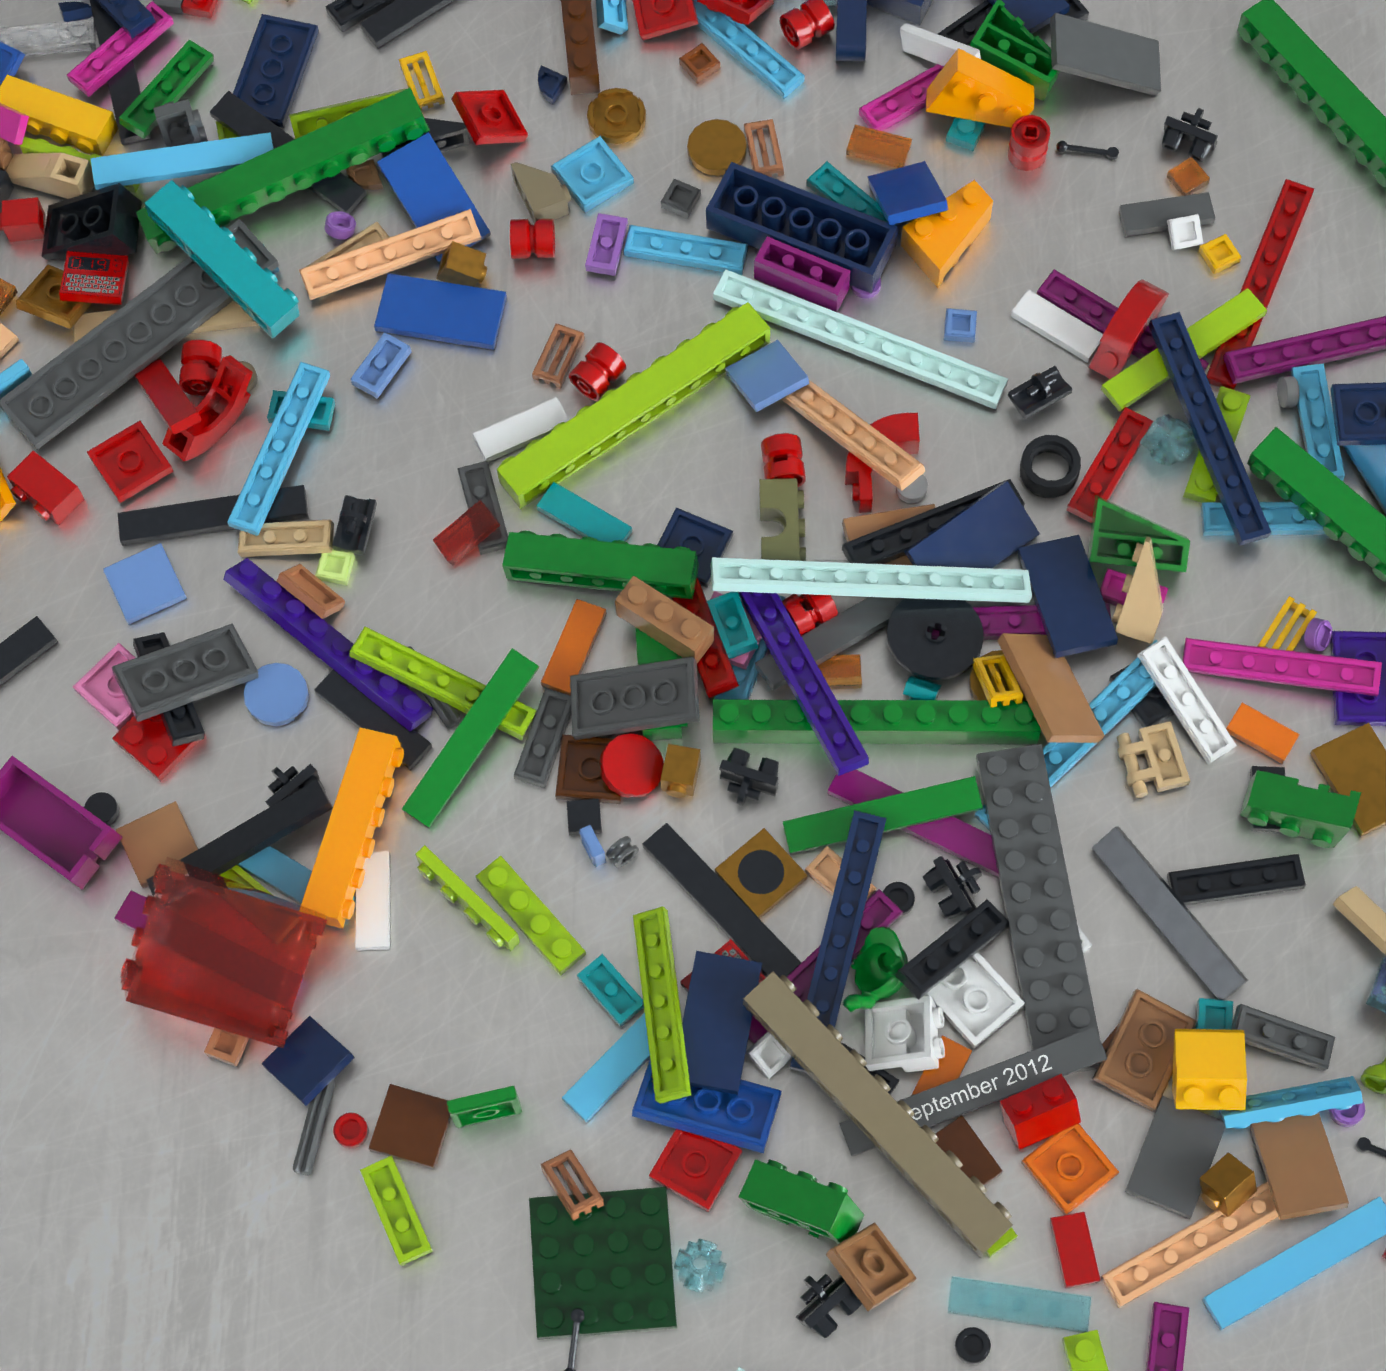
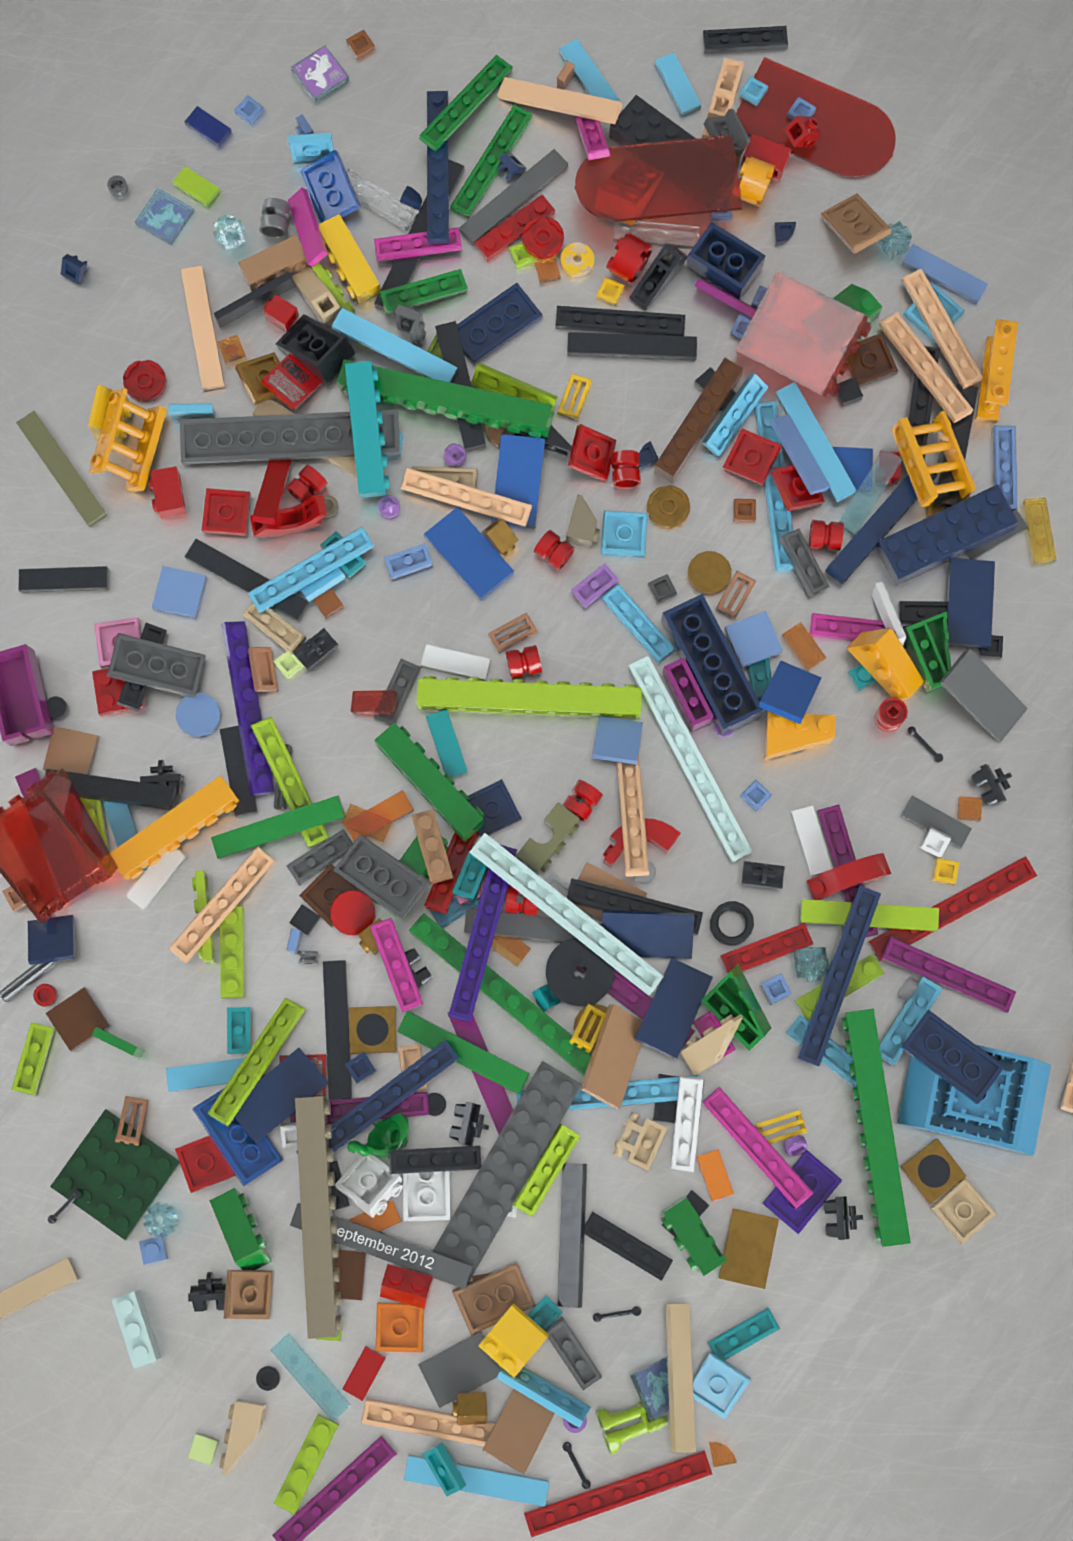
camera: 35 degrees right, 10 degrees up
none -> medium blue plate [139,1236,168,1265]
none -> light nougat tile [168,846,275,964]
none -> medium azure tile [300,568,345,602]
none -> dark orange tile [313,588,344,619]
none -> clear orange tile [342,804,392,843]
none -> dark blue tile [345,1052,377,1084]
none -> dark pink tile [370,918,424,1013]
none -> medium lavender tile [378,496,400,519]
none -> teal plate [423,1443,466,1496]
none -> lime plate [512,1123,580,1217]
none -> black hinge [593,1306,641,1322]
none -> red wheel [611,450,641,488]
none -> medium blue tile [724,611,783,668]
none -> medium blue plate [760,973,792,1004]
none -> dark grey tile [779,529,830,597]

